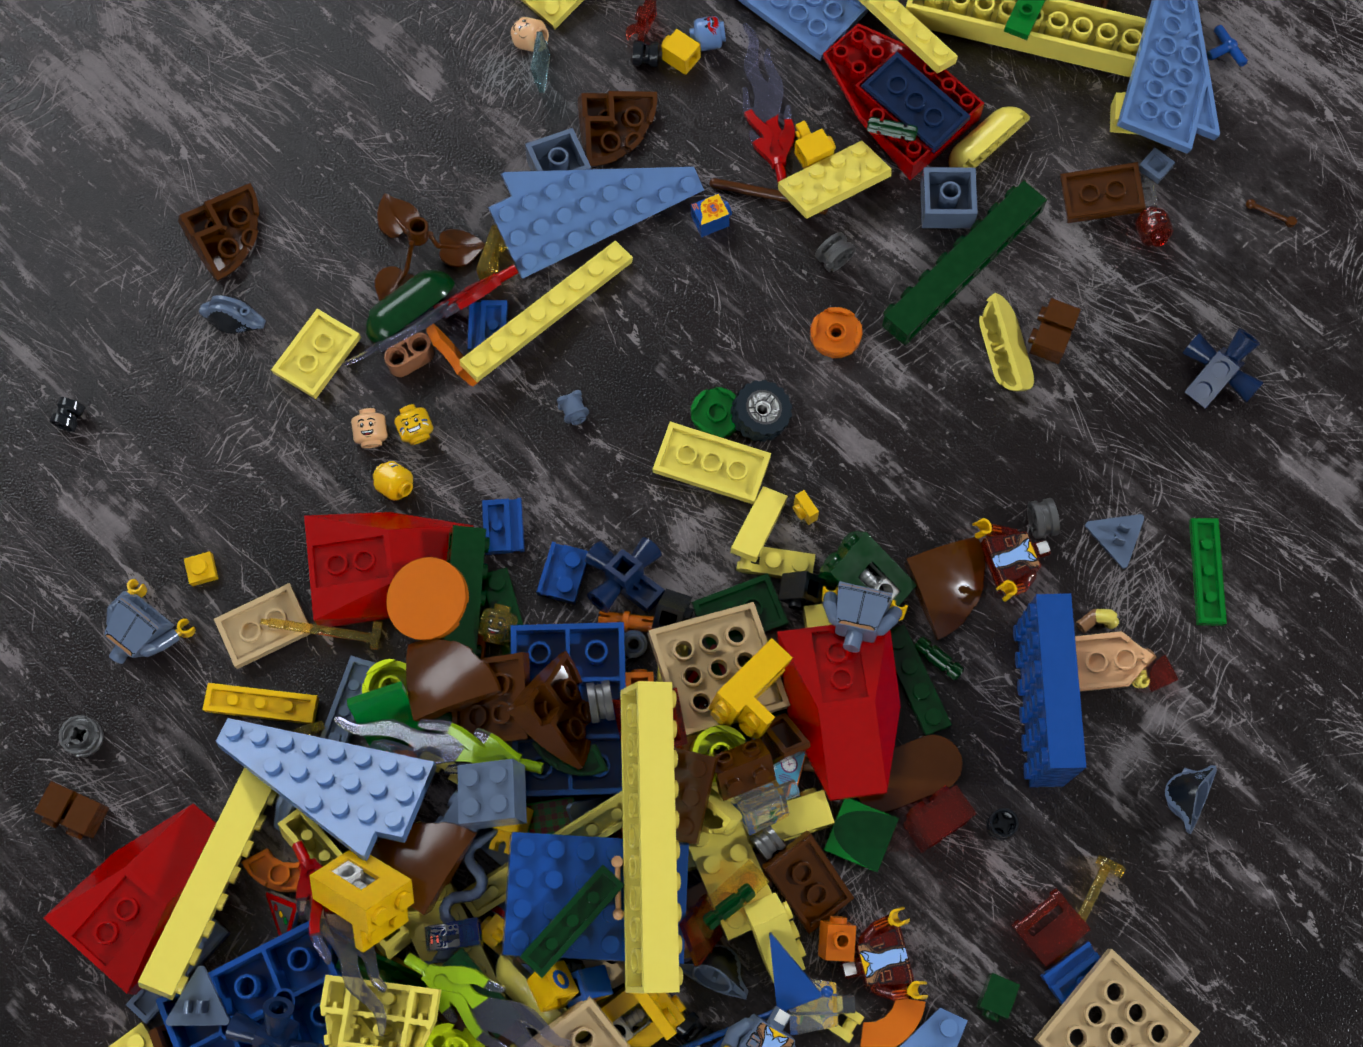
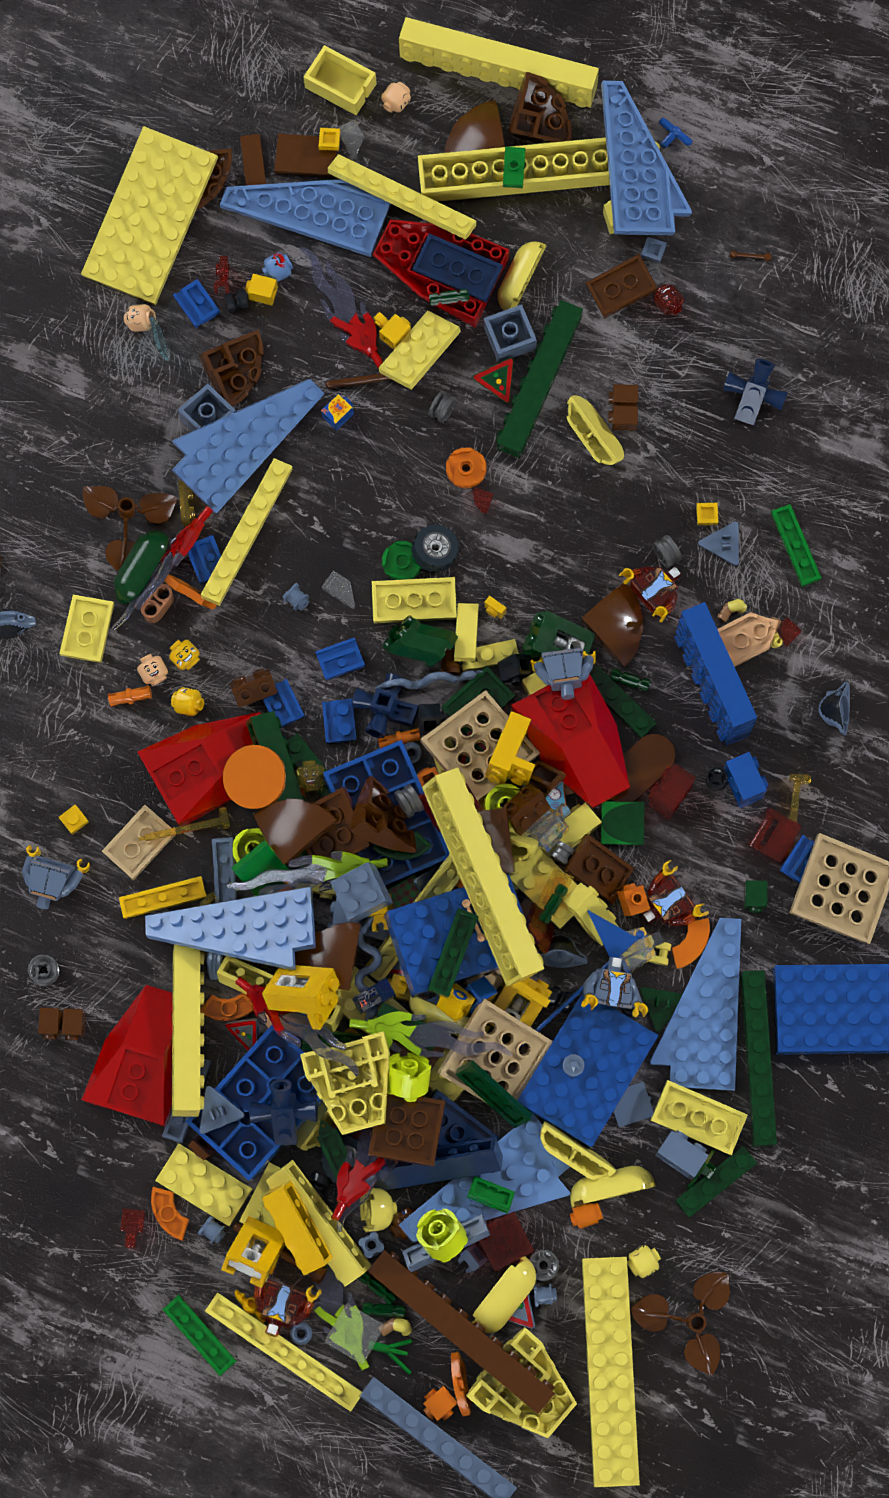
camera: 20 degrees left, 5 degrees up
none -> orange pin [108,685,152,707]
none -> blue plate [173,279,220,329]
none -> reddish brown bracket [229,668,277,707]
none -> blue plate [315,637,365,681]
none -> clear tile [322,570,355,610]
none -> sand blue animal [375,670,483,690]
none -> dark green brick [382,615,458,667]
none -> reddish brown cone [441,647,461,676]
none -> piece [472,358,514,403]
none -> clear red tile [473,487,494,514]
none -> yellow plate [696,503,718,525]
none -> blue brick [724,752,768,808]

